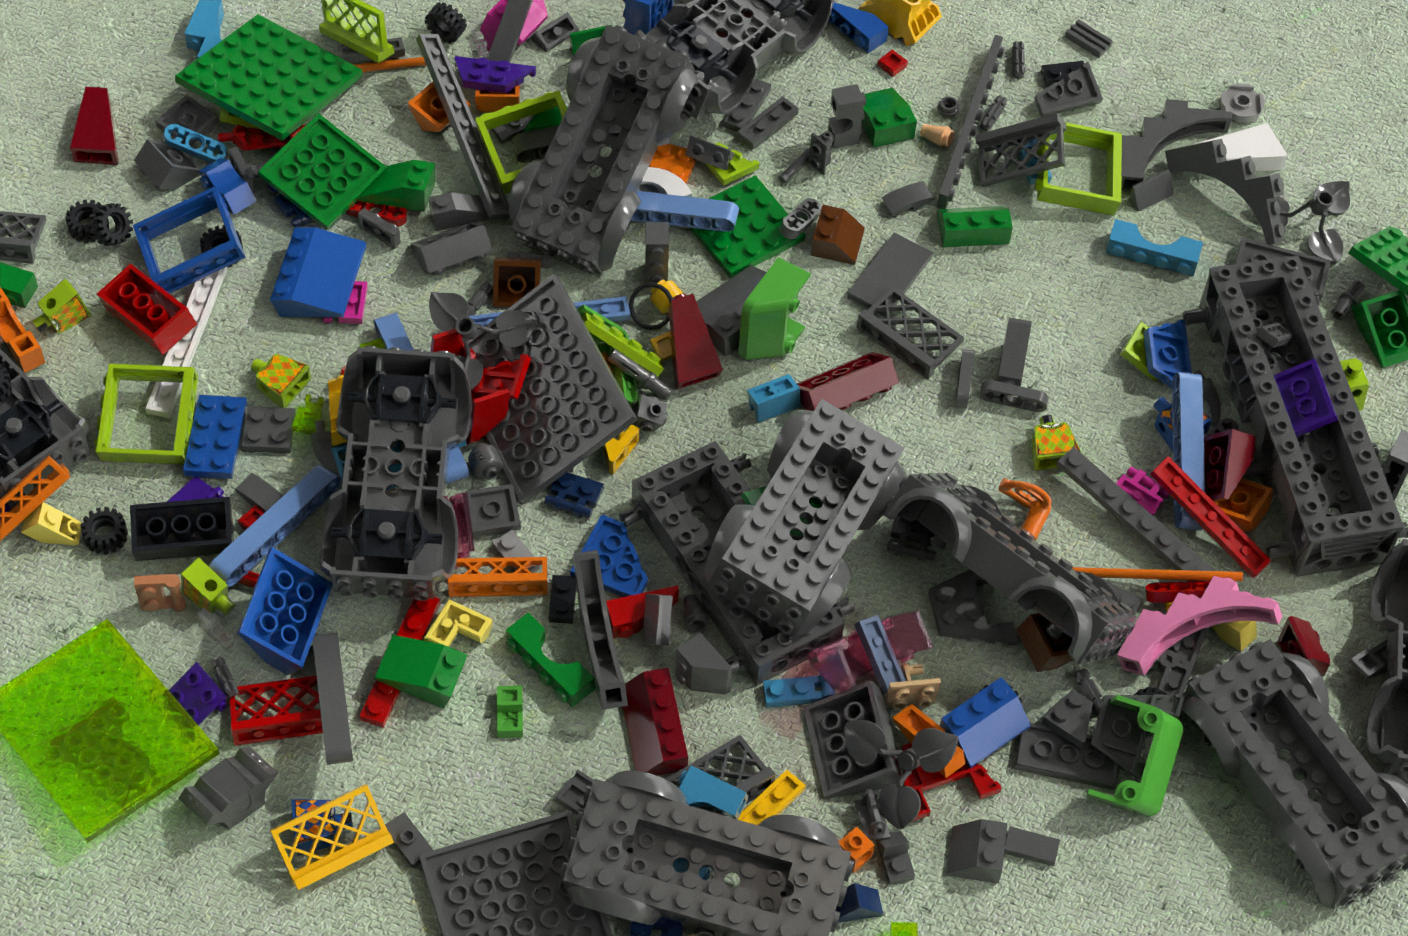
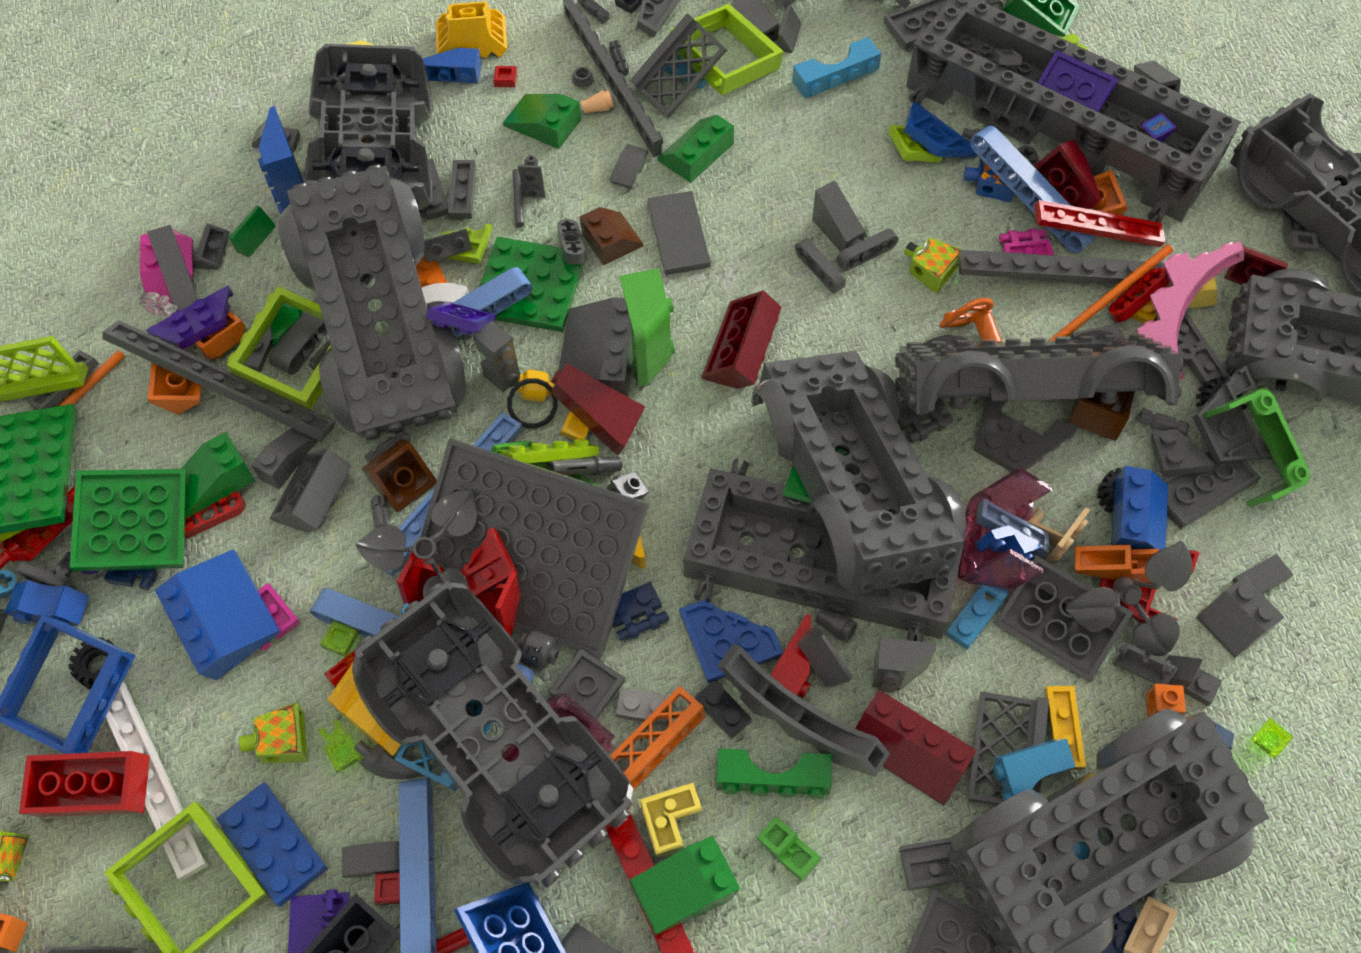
camera: 40 degrees left, 5 degrees up
dark grey plate [242,406,296,453] -> none
flat silver plate [358,208,401,249] -> none
black tyre [424,2,467,43] -> none
dark azure hinge [747,374,801,423] -> none
dark grey arch [827,84,866,149] -> none
dark grey fence [857,287,964,379] -> none
none -> dark purple plate [426,301,496,335]
none -> blue slope [975,525,1042,565]
none -> slope [1141,113,1177,142]

